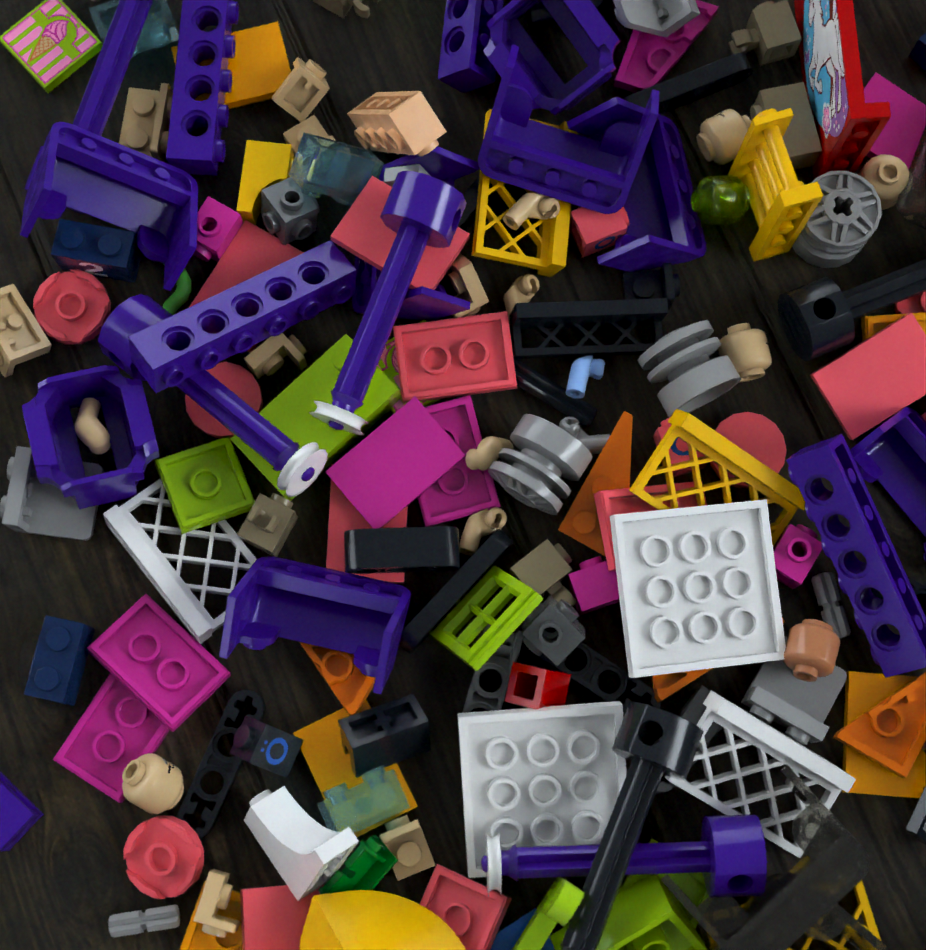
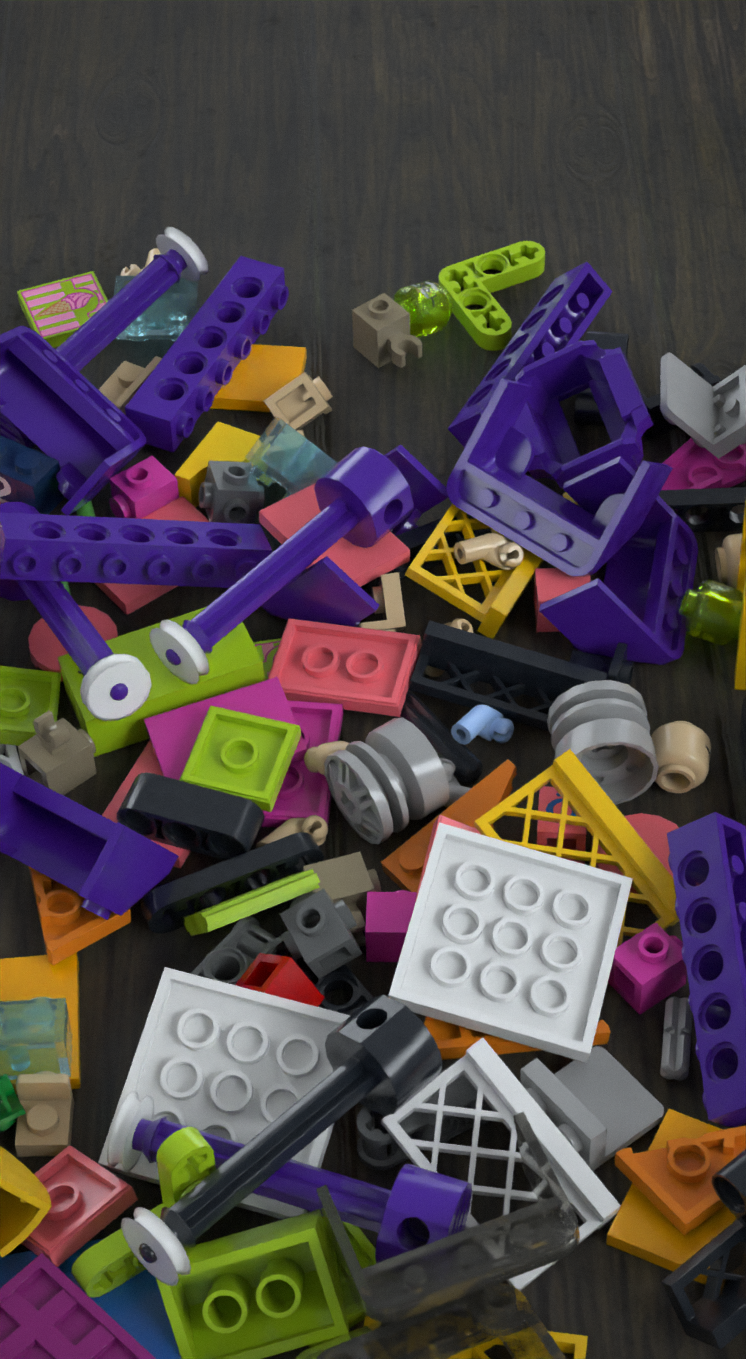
camera: 25 degrees right, 30 degrees down
tan bracket [244,333,307,379] -> none
black hinge [338,694,431,778] -> none
light nougat brick [347,91,446,157] -> none
nougat head [783,619,840,682] -> none
none -> lime tile [179,705,301,812]

